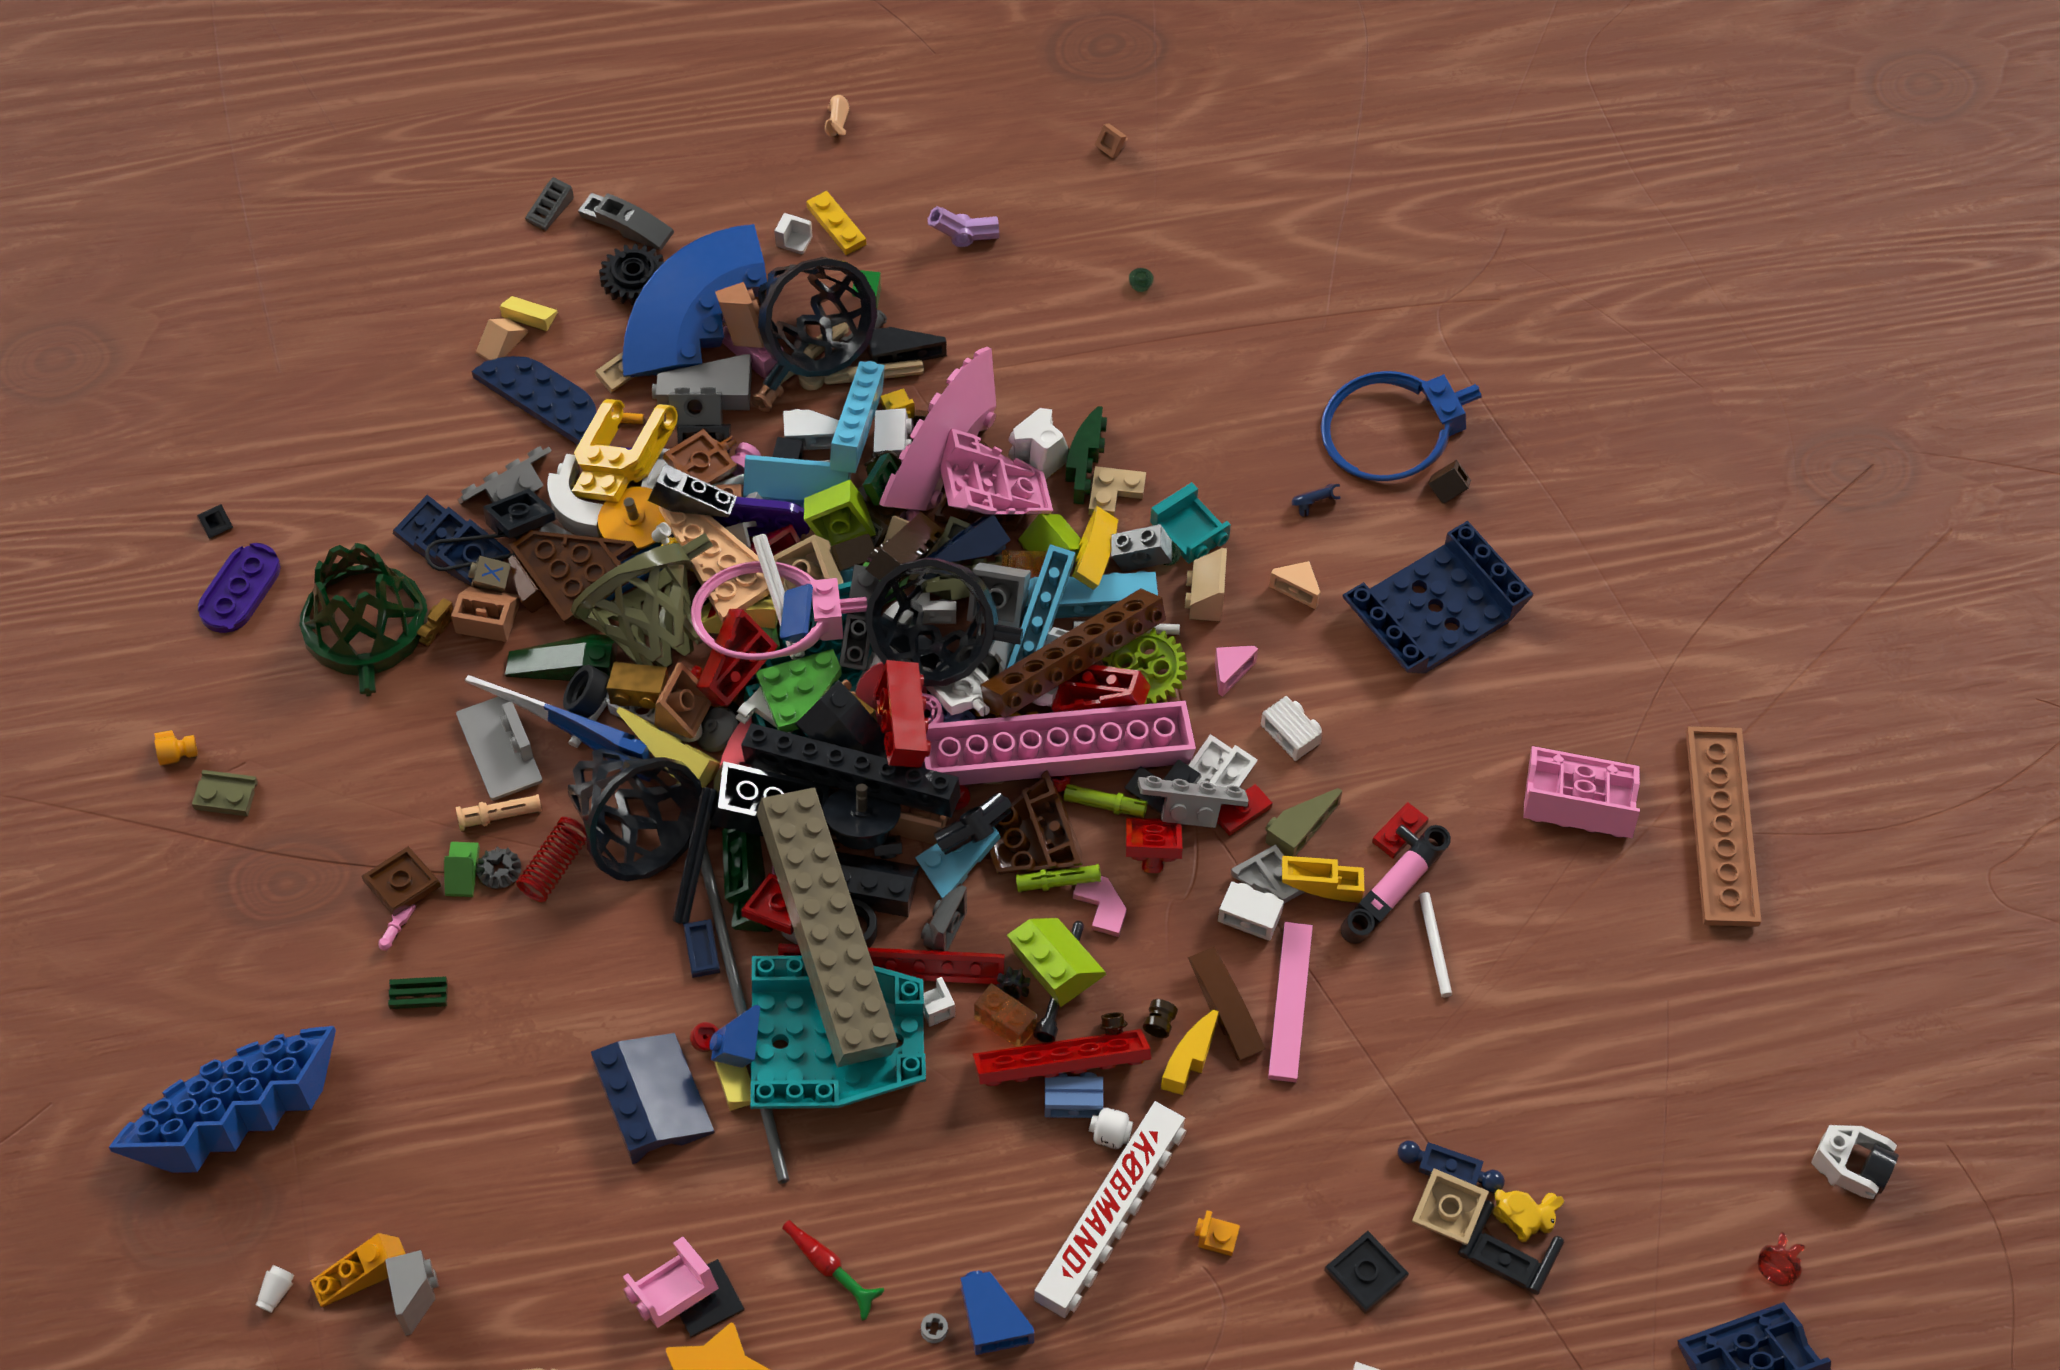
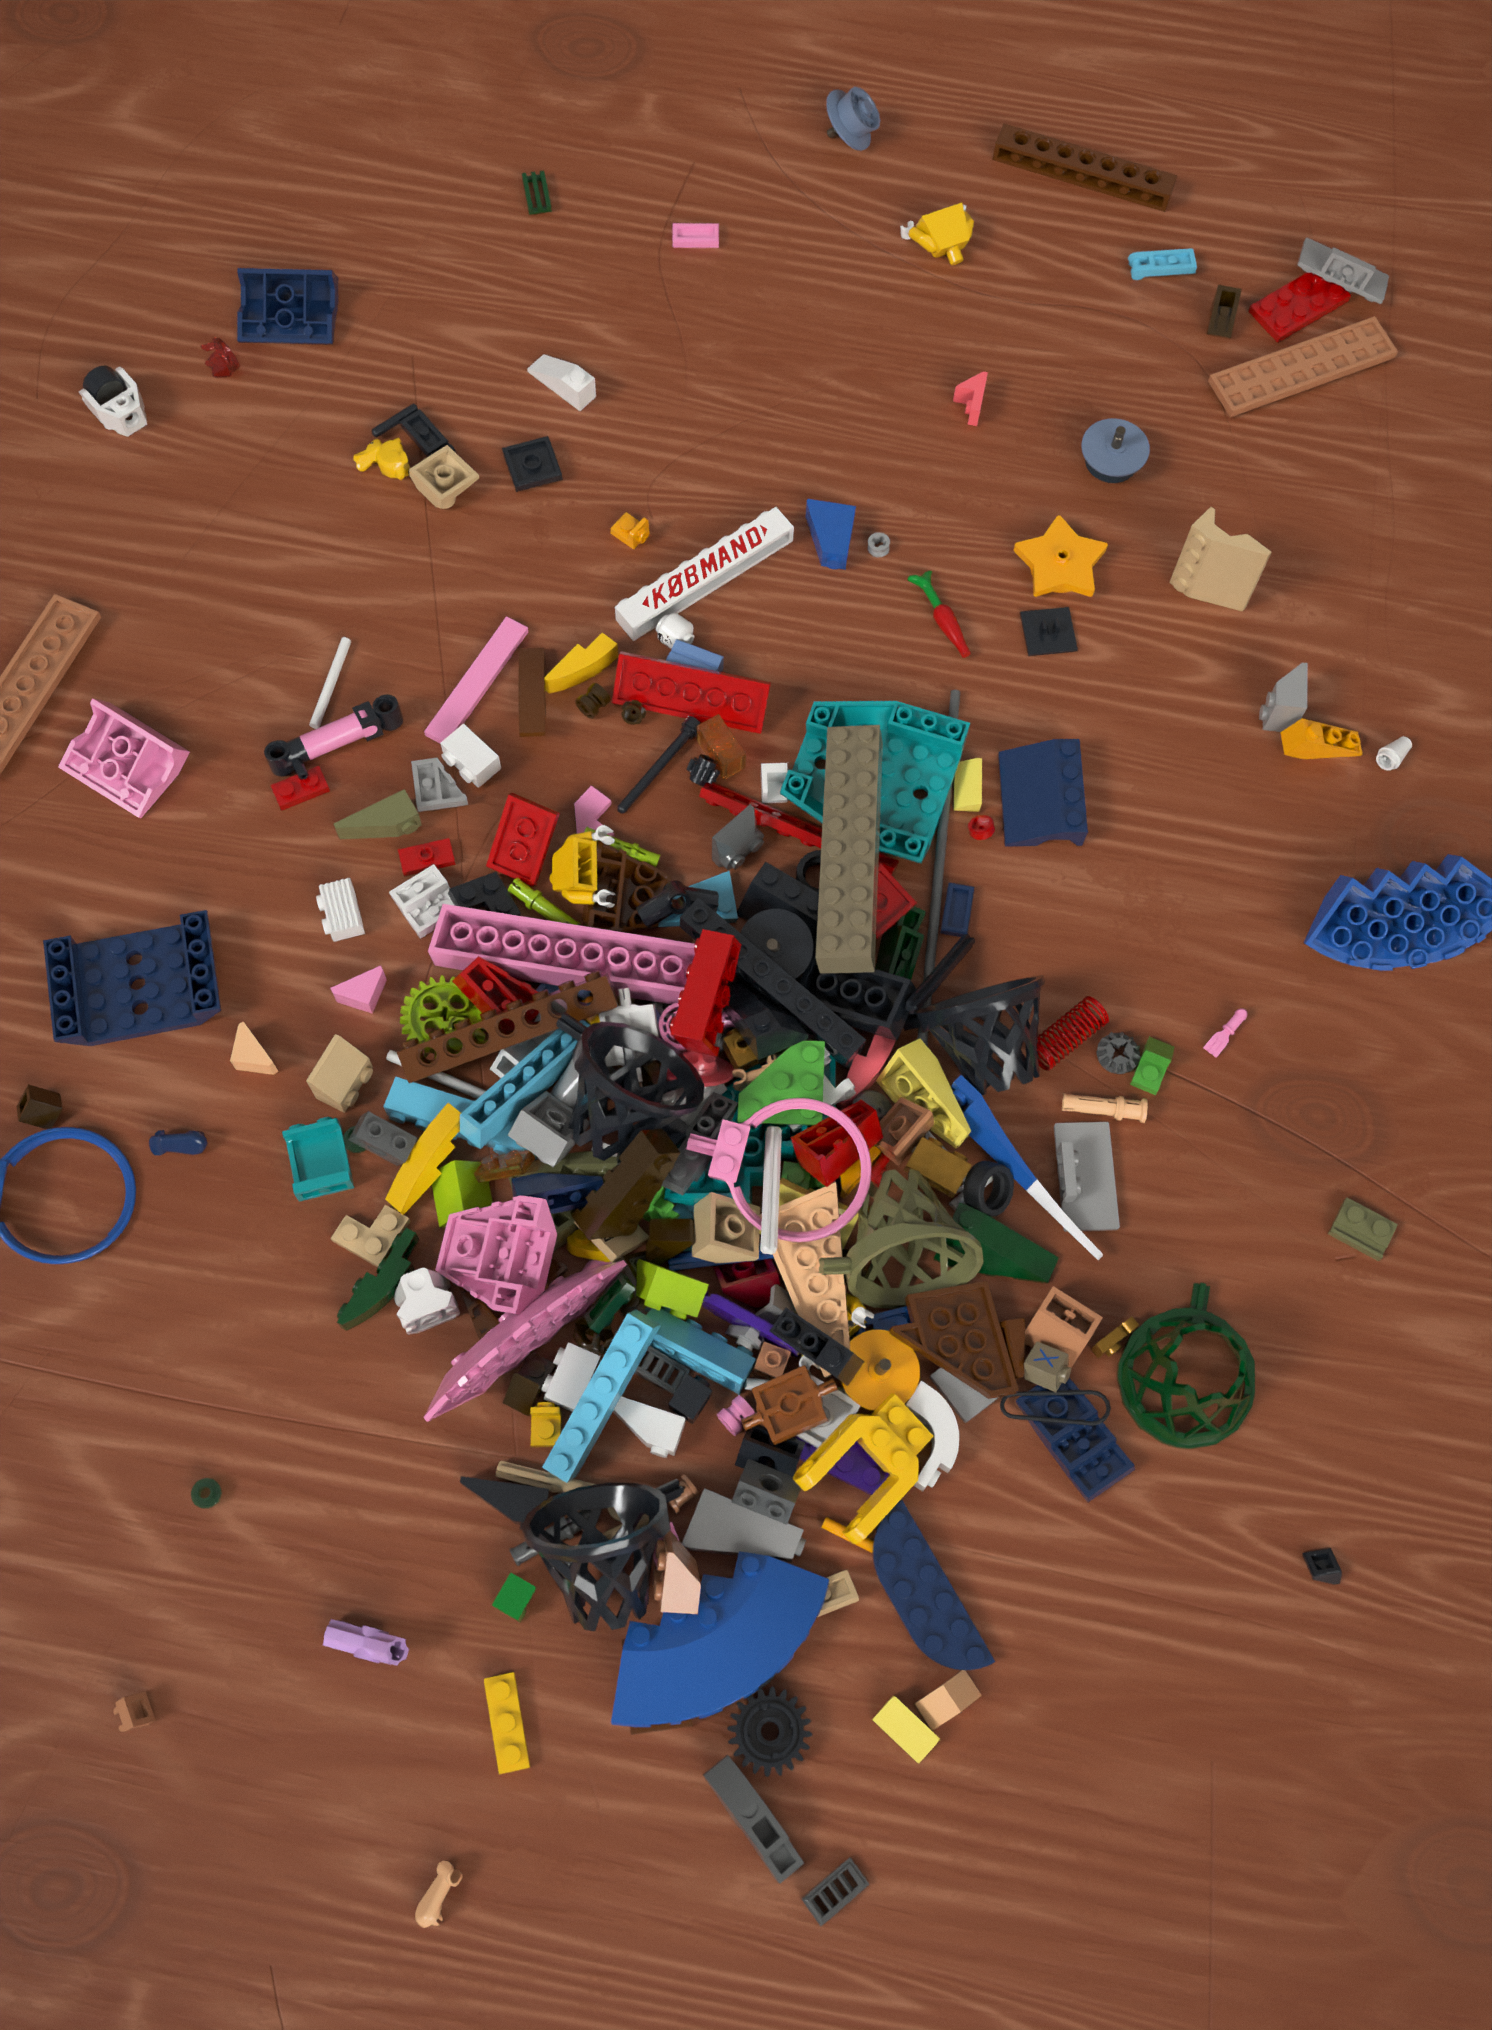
camera: 160 degrees left, 10 degrees up
light orange piece [154,730,198,766] -> none
dark purple tile [198,543,281,633] -> none
reddish brown plate [362,846,441,916] -> none
dark green tile [388,976,448,1009] -> none
light grey bracket [458,446,552,504] -> none
black plate [483,489,556,539] -> none
bright pink panel [623,1237,719,1328] -> none
blue slope [710,1005,760,1068] -> none
white panel [775,213,813,254] -> none
blue slope [780,584,813,643] -> none
lime slope [1007,918,1106,1007] -> none
light grey bracket [1137,776,1249,828] -> none
yellow slope [1282,856,1364,903] -> none
dark blue plate [1397,1140,1505,1193] -> none
none -> yellow torso [549,825,616,908]

